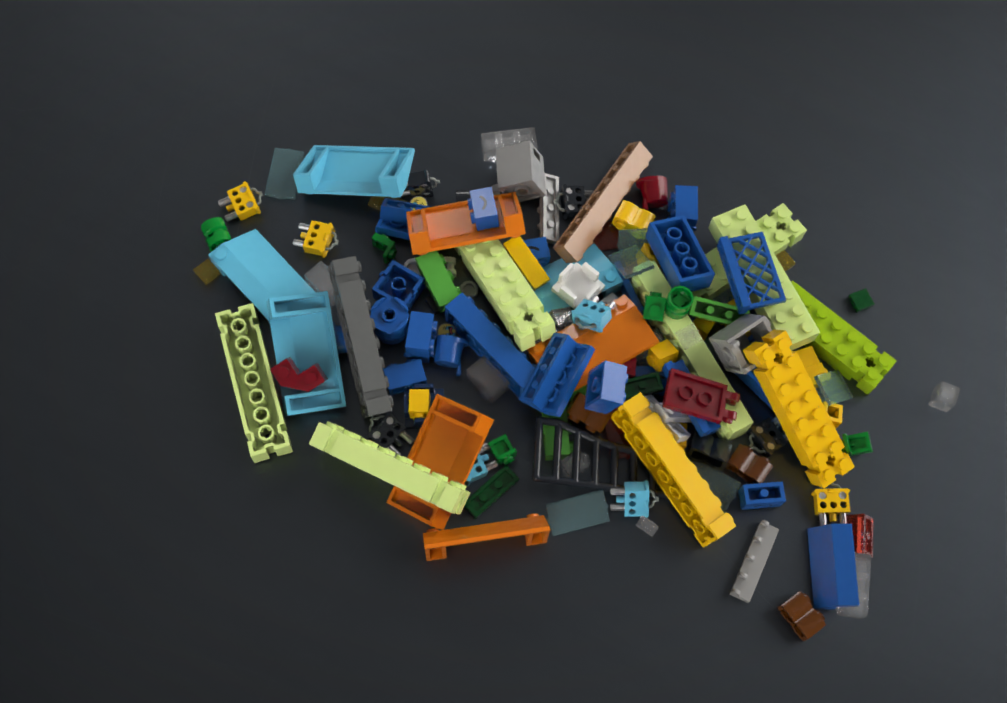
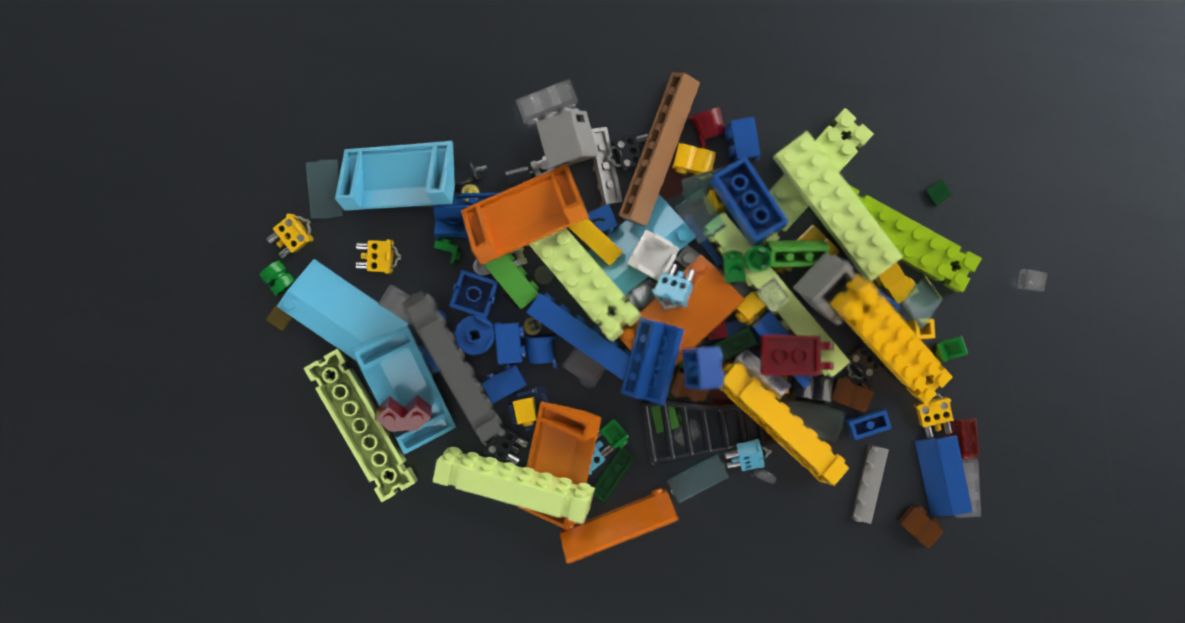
camera: 10 degrees left, 20 degrees up
brick [467,187,499,231] -> none
blue fence [717,232,786,314] -> none
clear yellow tile [775,249,796,272] -> none

